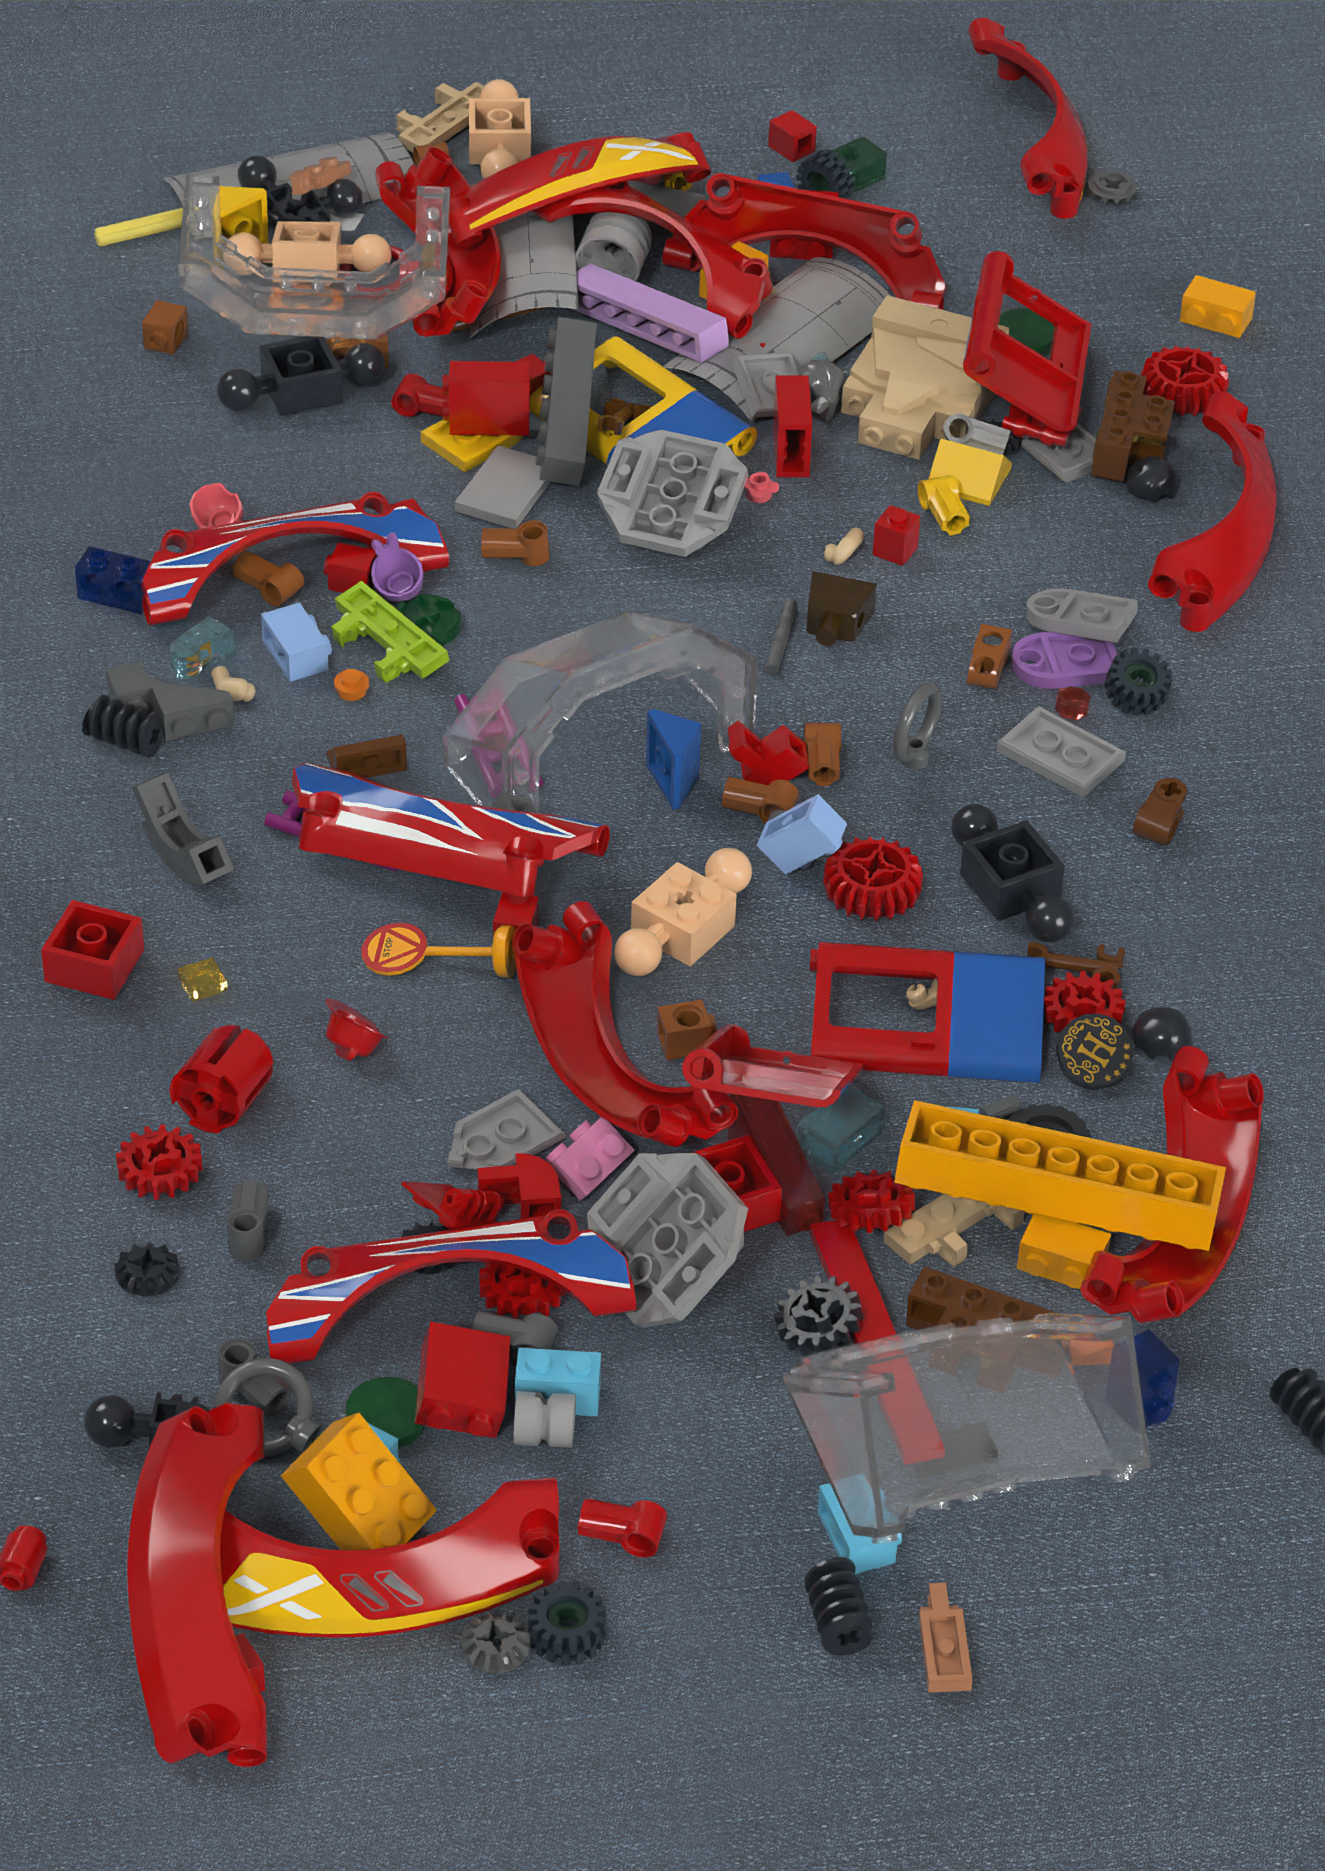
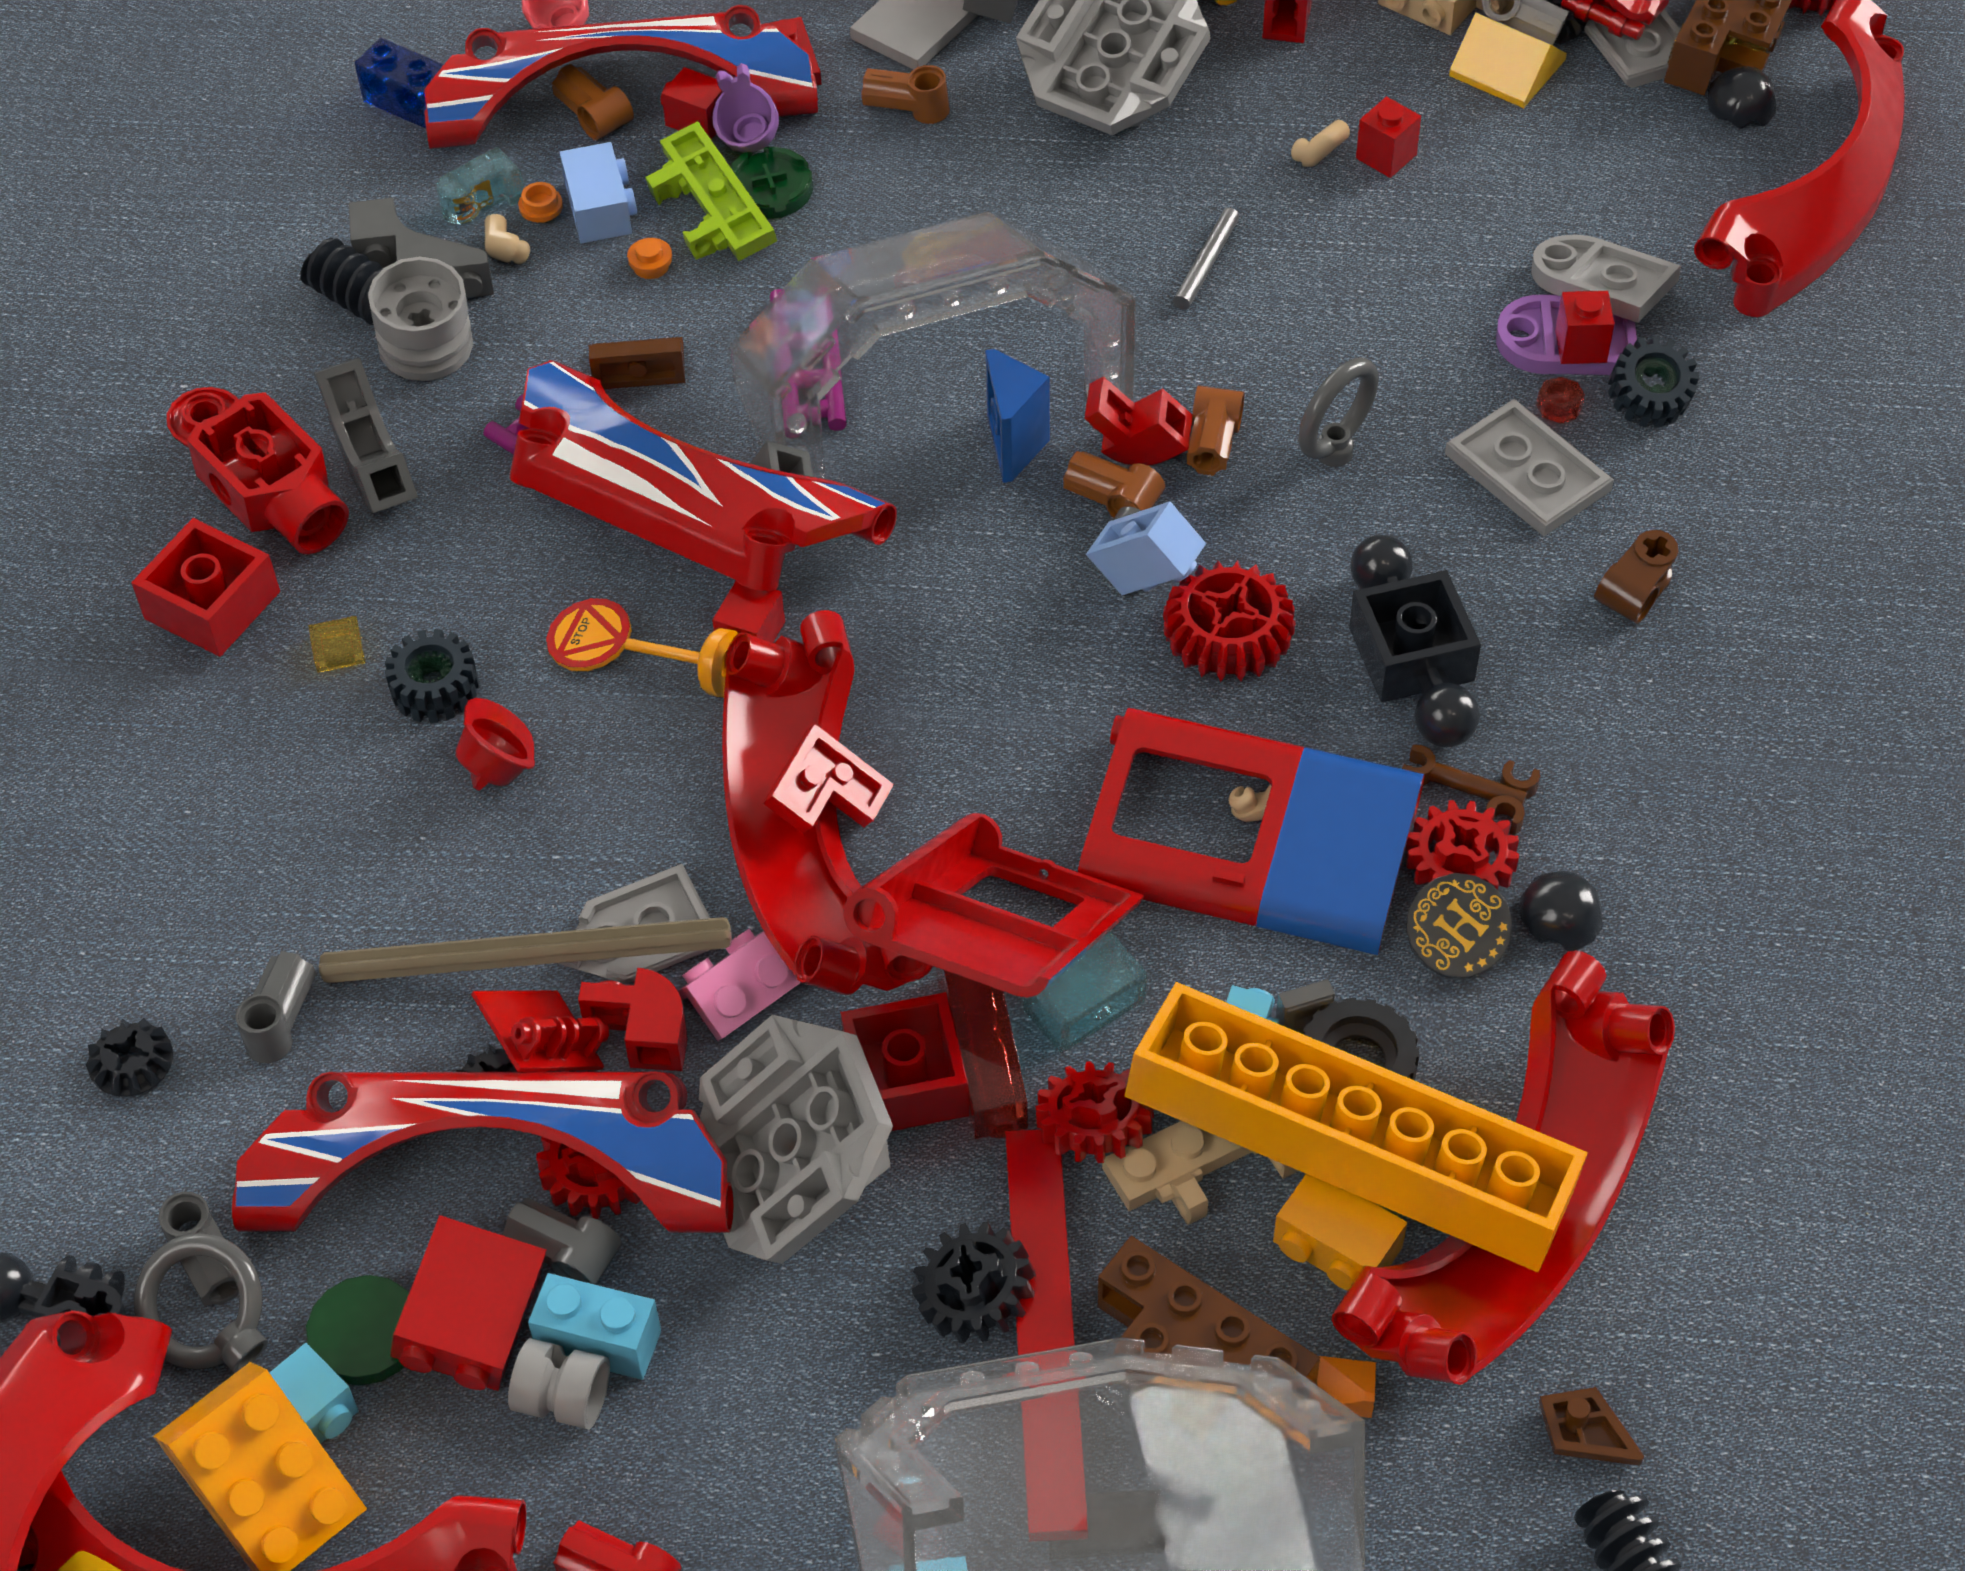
camera: 15 degrees right, 10 degrees up
red gear [116,1124,203,1200] -> none
red cylinder [169,1025,273,1134] -> none
light nougat brick [614,848,752,976] -> none
dark orange brick [657,999,717,1060] -> none
coral plate [744,472,779,503] -> none
dark brown torso [807,571,877,646] -> none
yellow piece [917,475,970,536] -> none
dark orange leg [967,624,1012,689] -> none
clear blue brick [1109,1329,1180,1431] -> none
none -> red brick [167,387,349,554]
none -> dark tan axle [319,917,732,983]
none -> light grey wheel [368,256,473,381]
none -> black bush [384,629,479,723]
none -> orange plate [518,182,563,223]
none -> plate [763,724,894,834]
none -> reddish brown piece [1539,1387,1644,1466]
none -> red brick [1555,291,1615,364]

